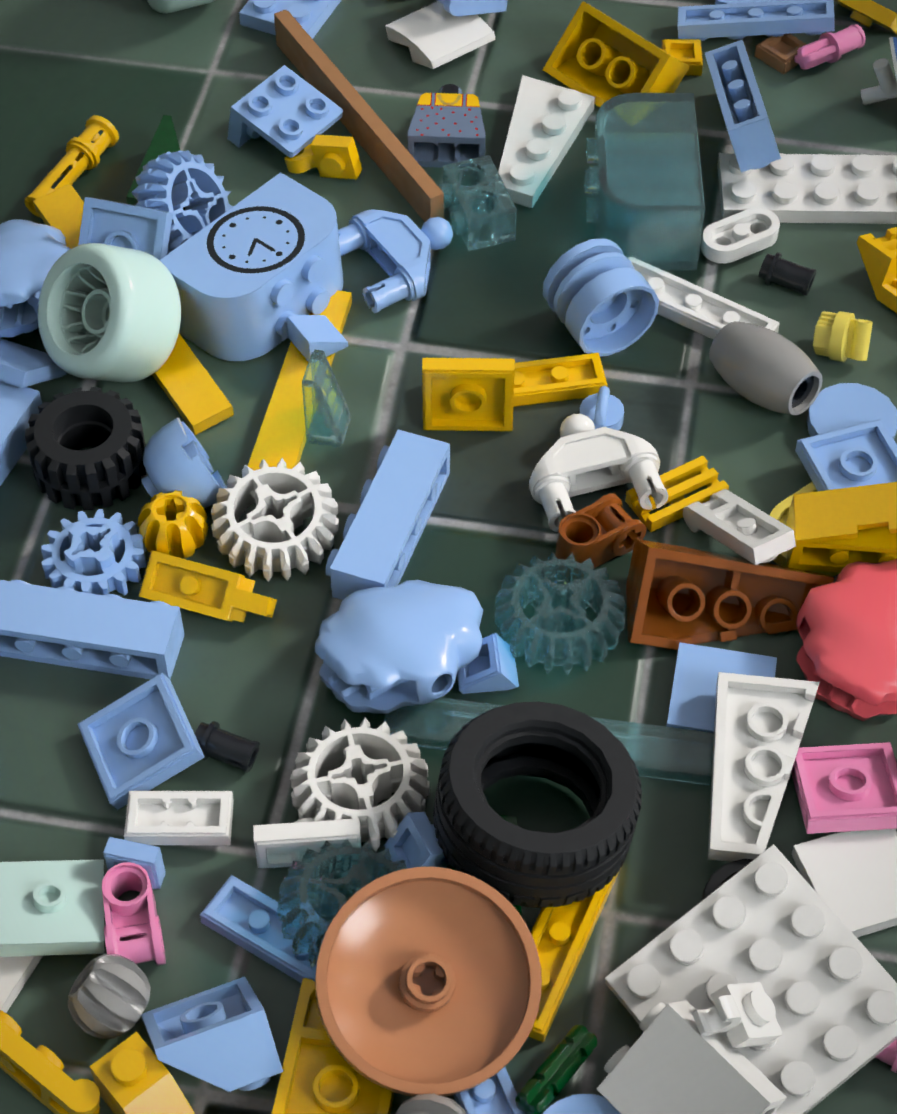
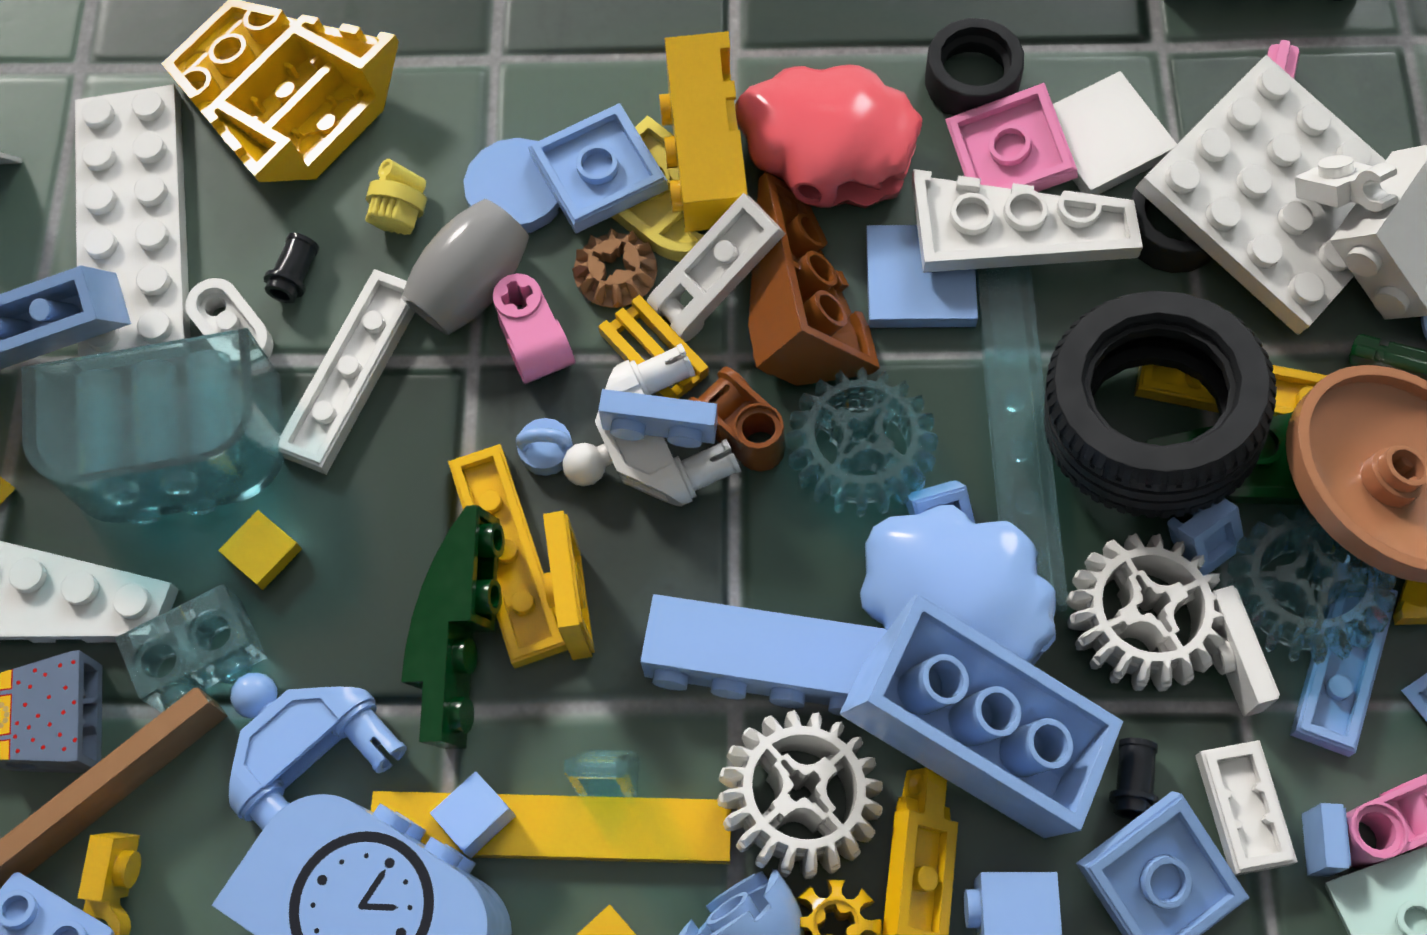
camera: 95 degrees left, 15 degrees up
light blue wheel [543,238,659,356] -> none
none -> yellow tile [218,510,302,590]
none -> dark green slope [401,505,505,749]
none -> bright pink piece [493,273,575,384]
none -> medium nougat gear [572,228,657,308]
none -> light blue plate [598,389,718,448]
none -> light blue slope [839,594,1123,838]

